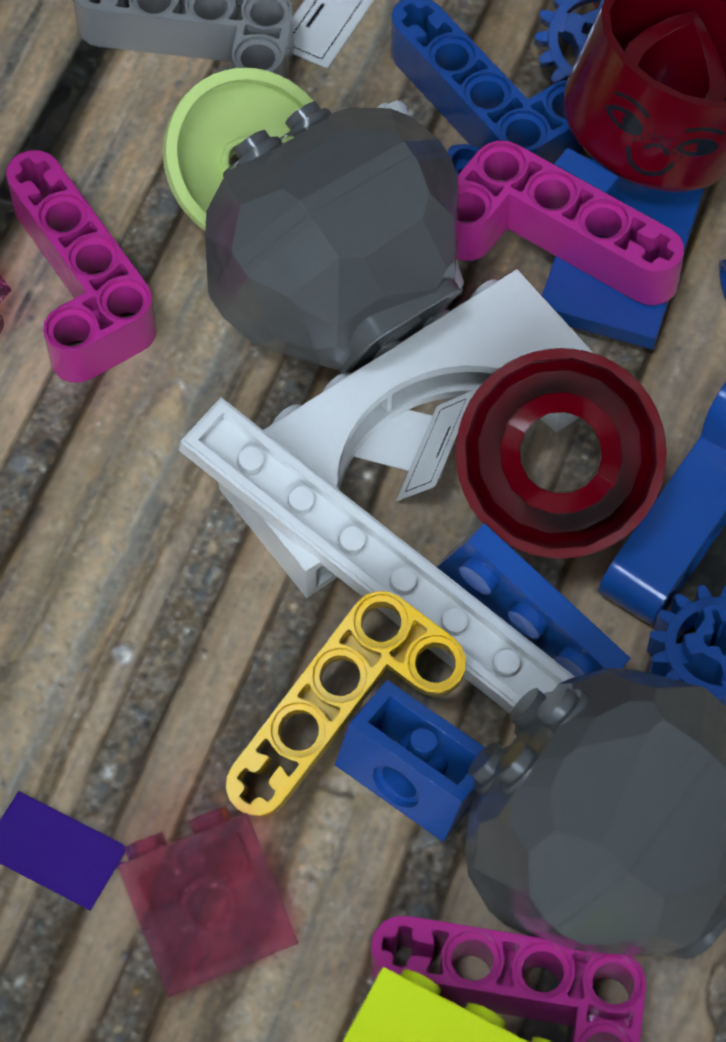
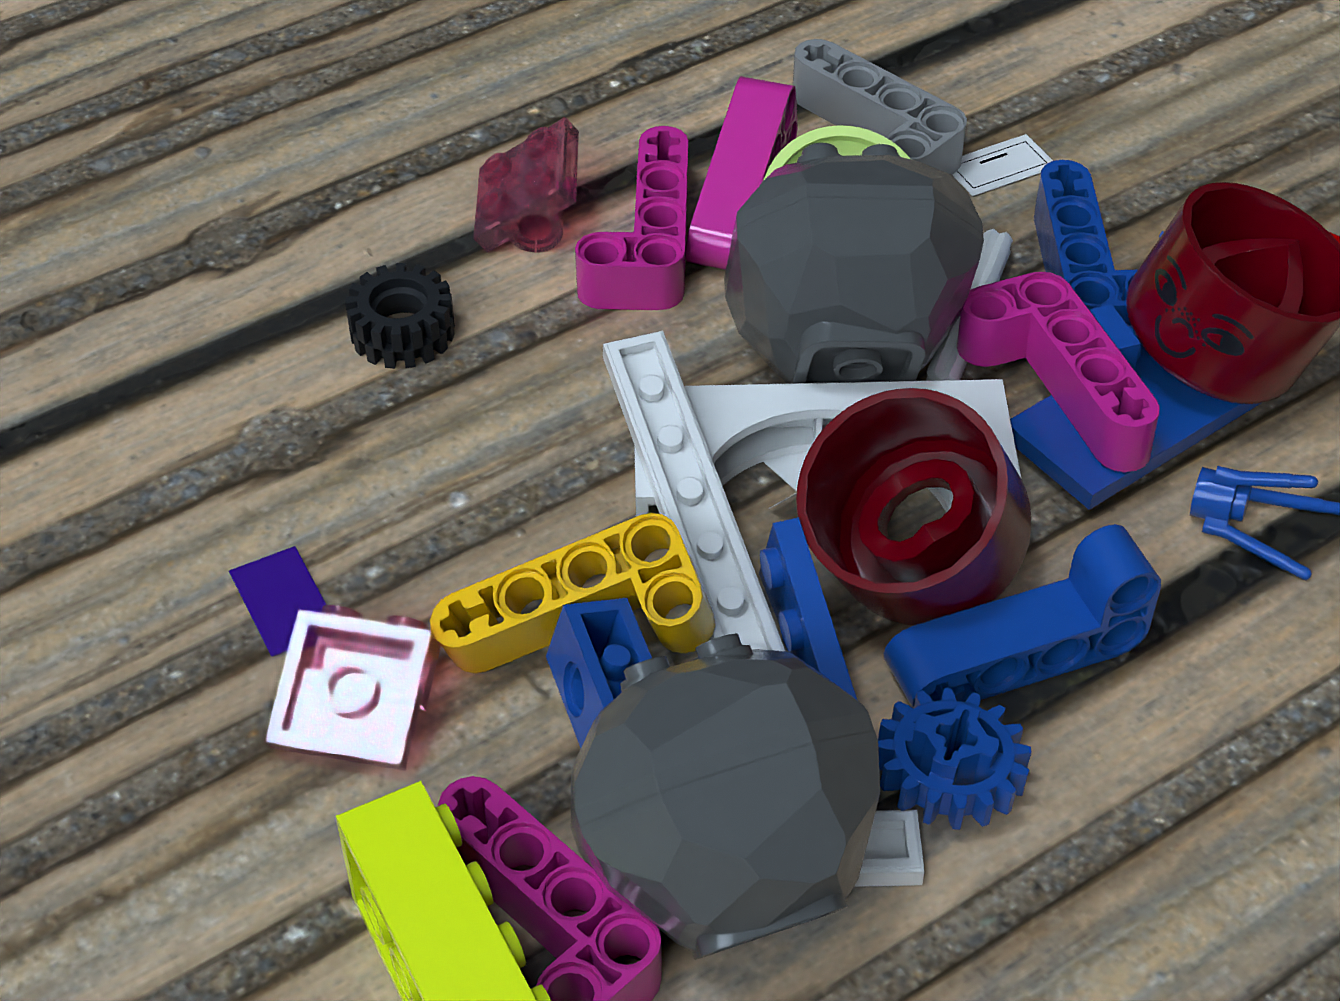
camera: 35 degrees right, 15 degrees down
none -> dark pink beam [685,76,798,270]

